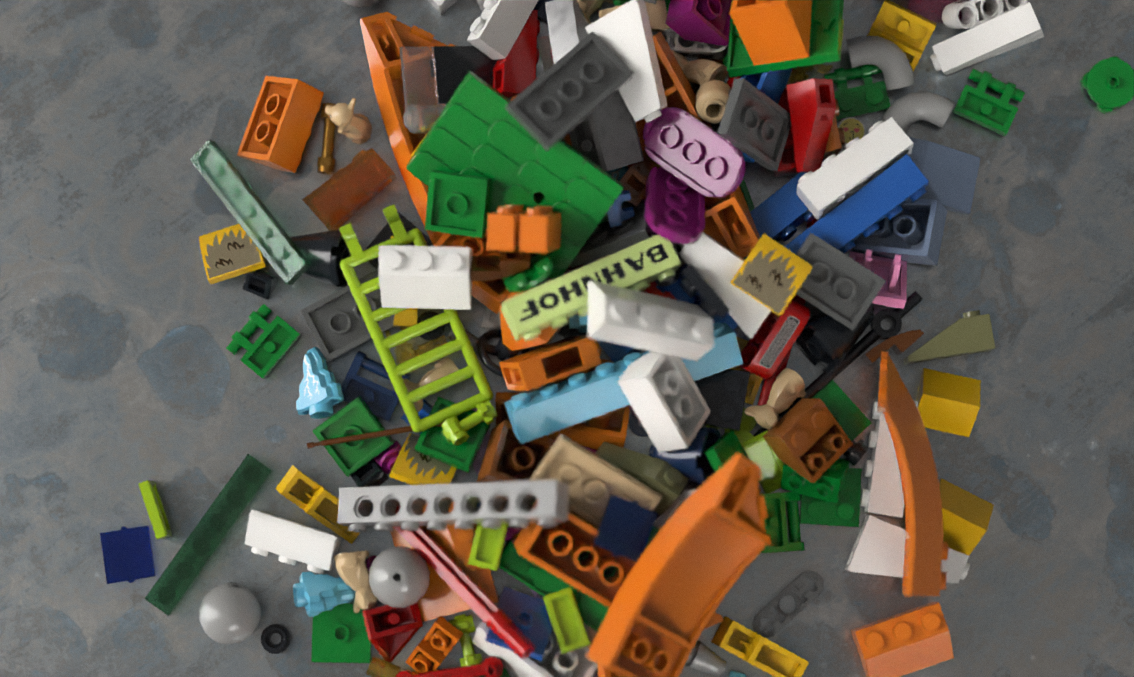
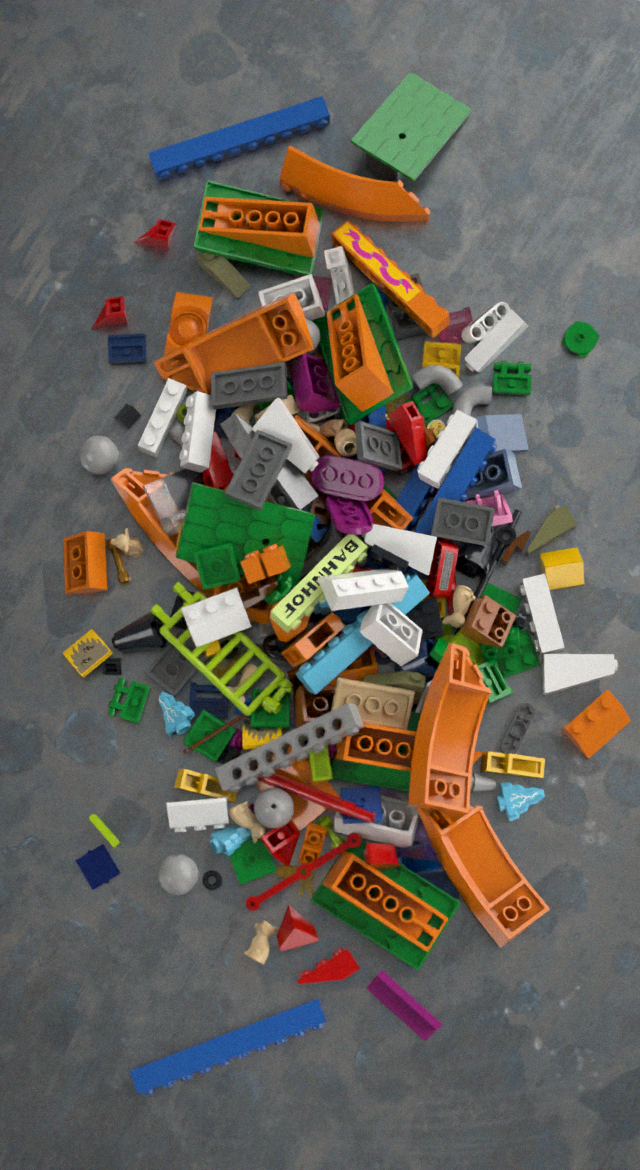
camera: 25 degrees left, 5 degrees down
clear green plate [145,454,273,616] -> none
clear green plate [190,140,311,285] -> none
clear orange wedge [302,147,397,231] -> none
lime tile [543,587,591,655] -> none
clear blue piece [594,494,657,562] -> none
slope [730,233,813,316] -> none
orange slope [877,351,948,596] -> none
yellow slope [939,478,994,556] -> none

